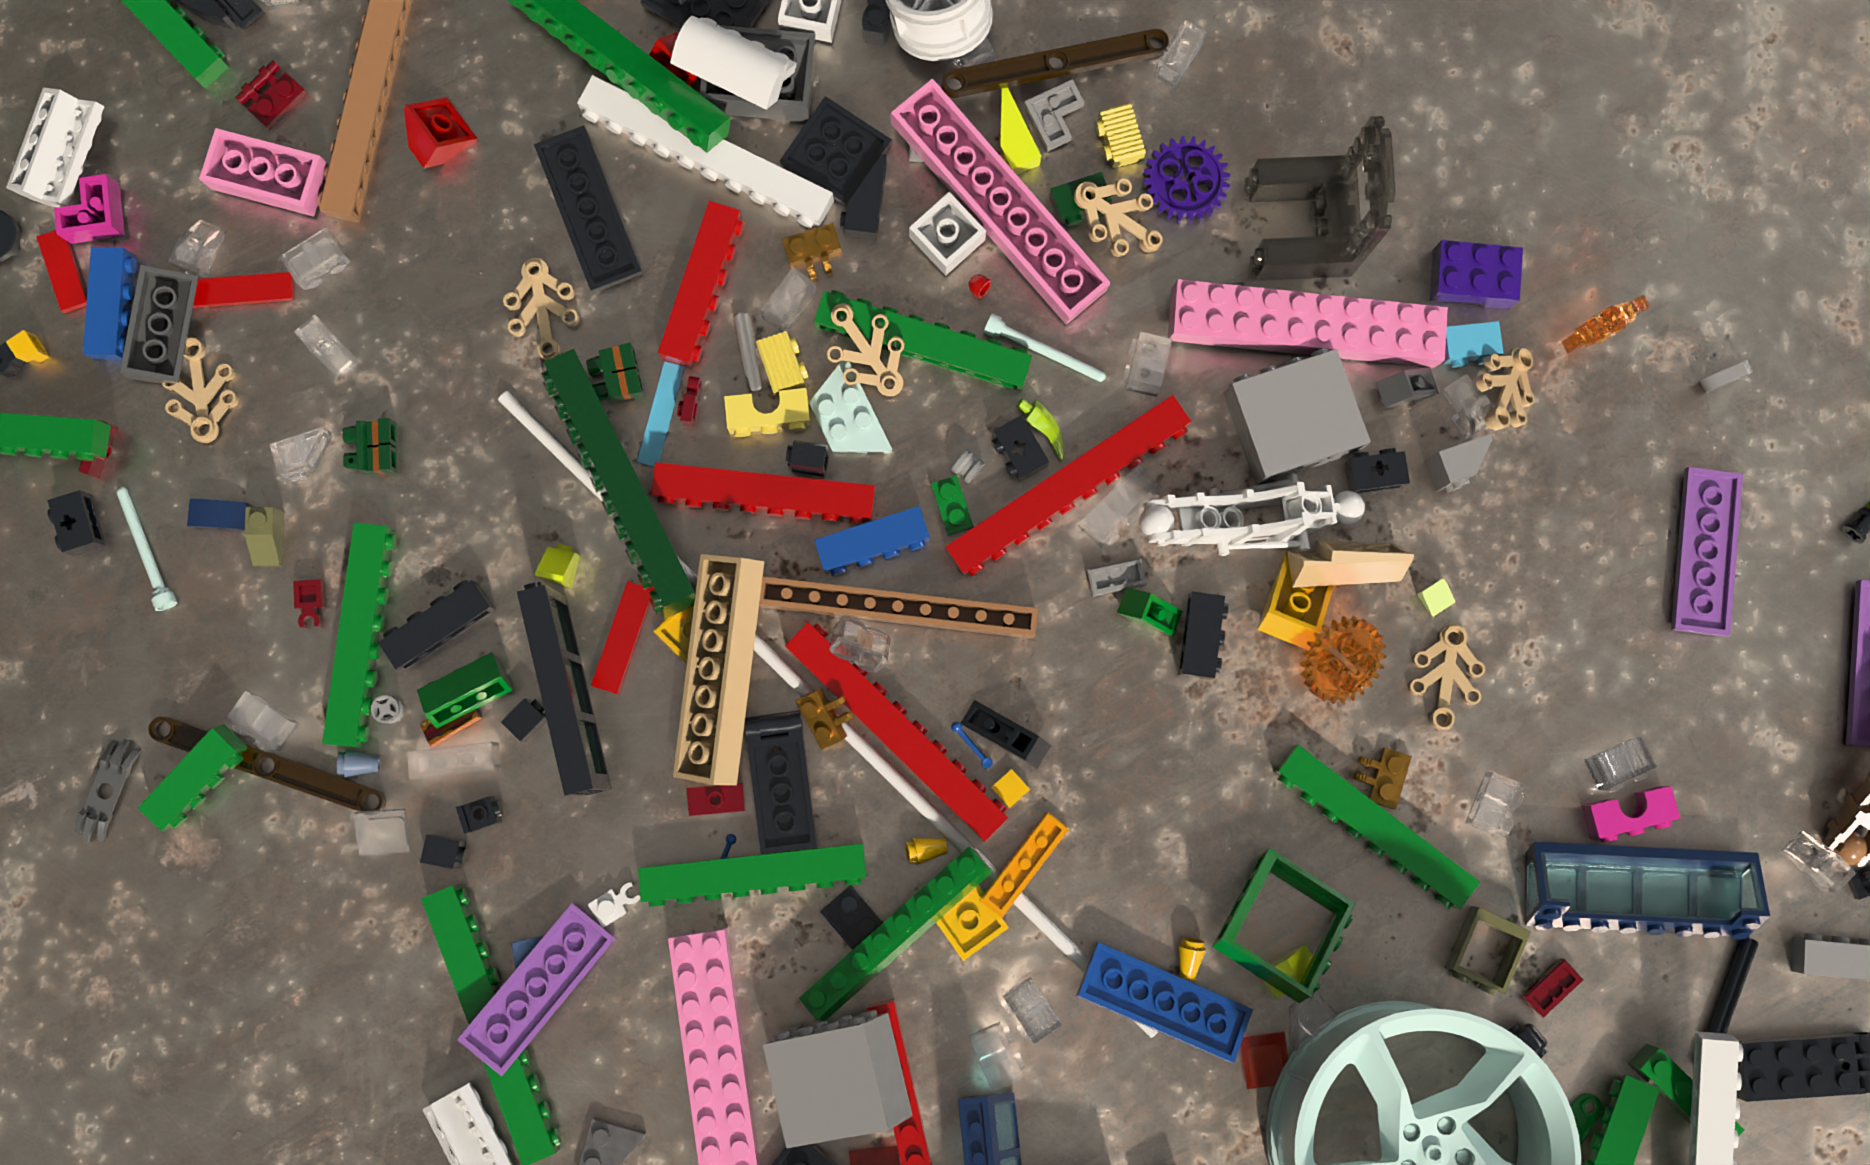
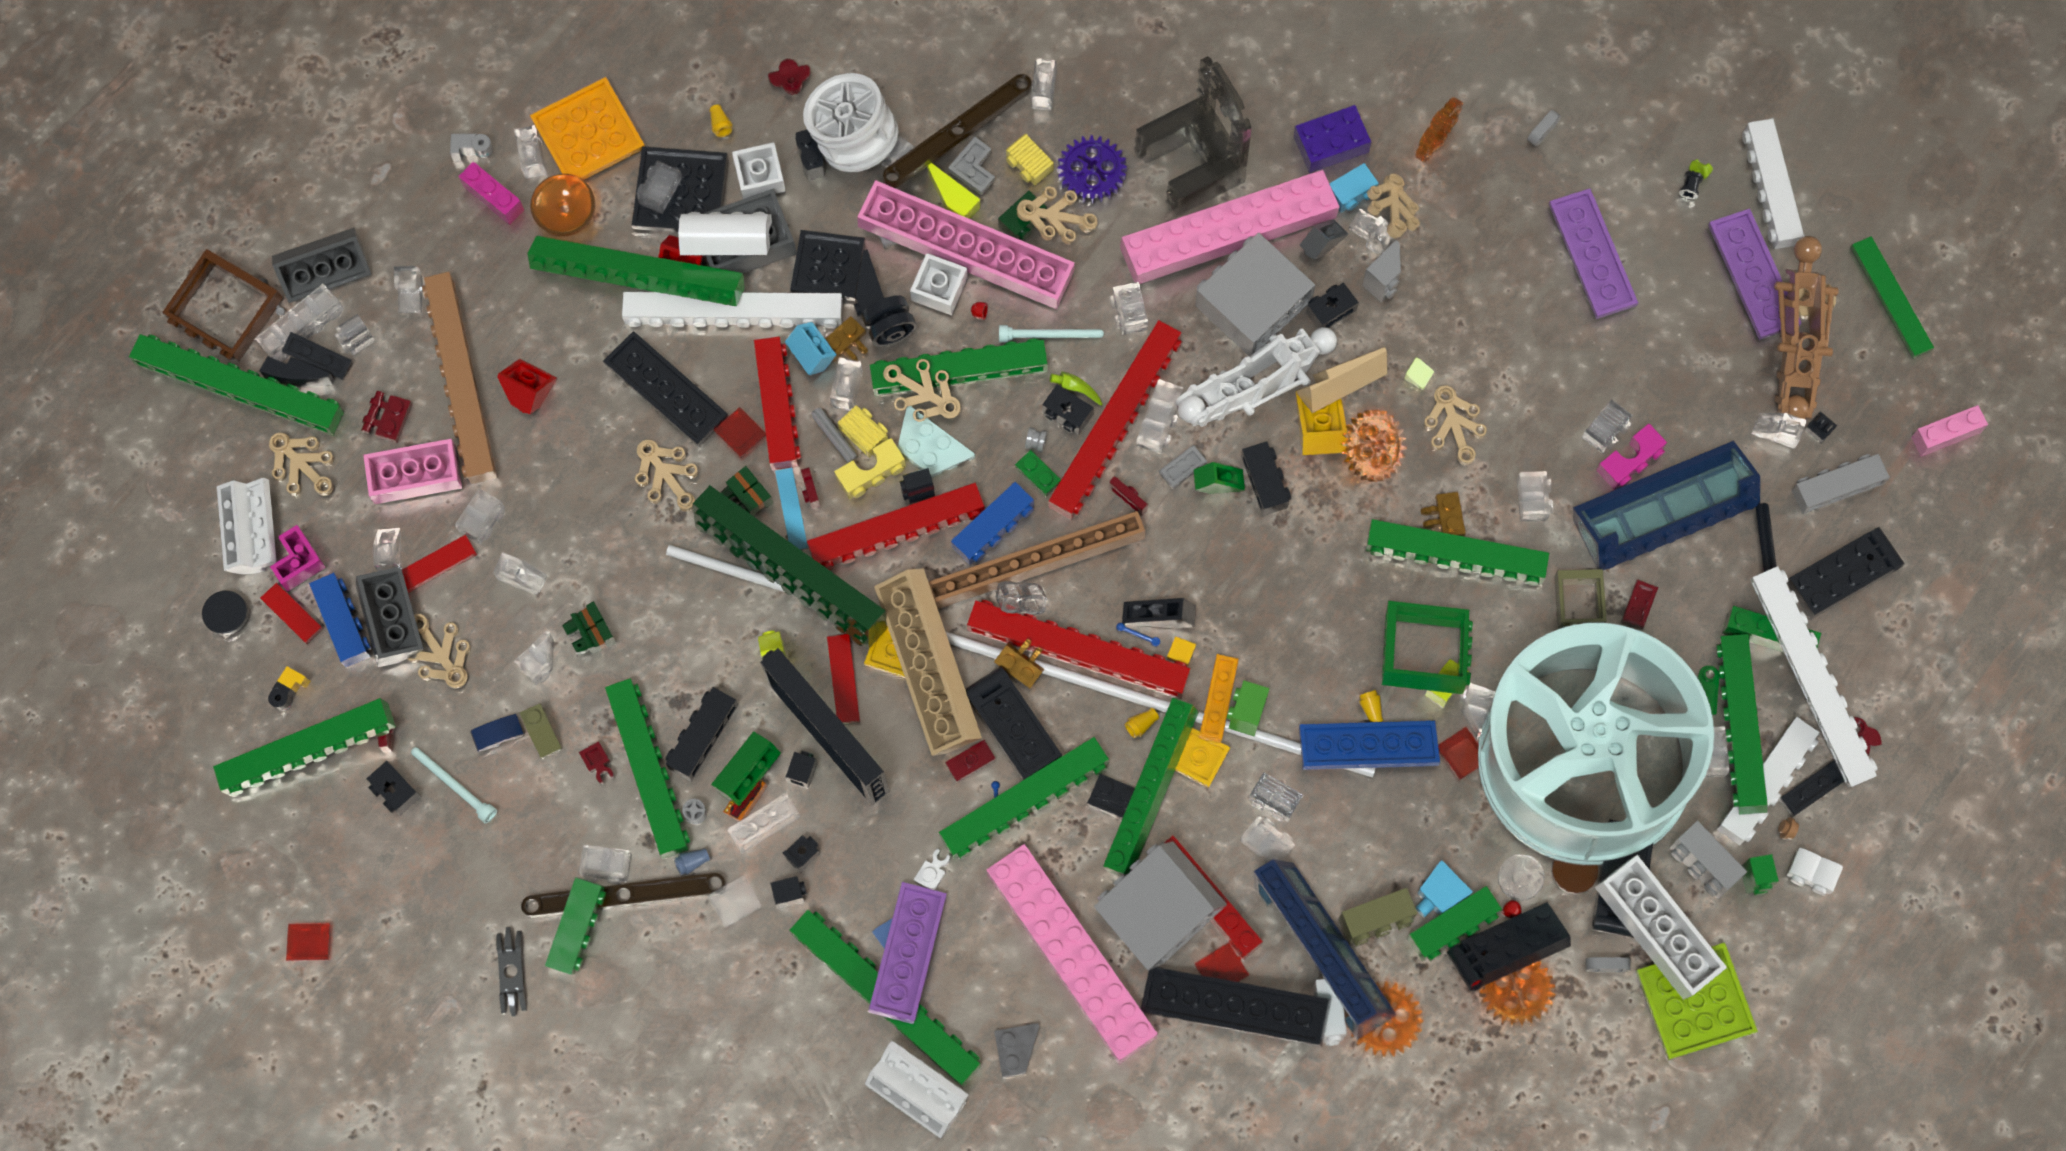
camera: 20 degrees left, 10 degrees down
none -> tan plant [269,433,334,496]
none -> clear red piece [714,407,766,458]
none -> medium azure brick [785,322,836,375]
none -> black wheel [861,295,917,347]
none -> dark red plate [1109,476,1148,516]
none -> bright green brick [1227,680,1270,737]

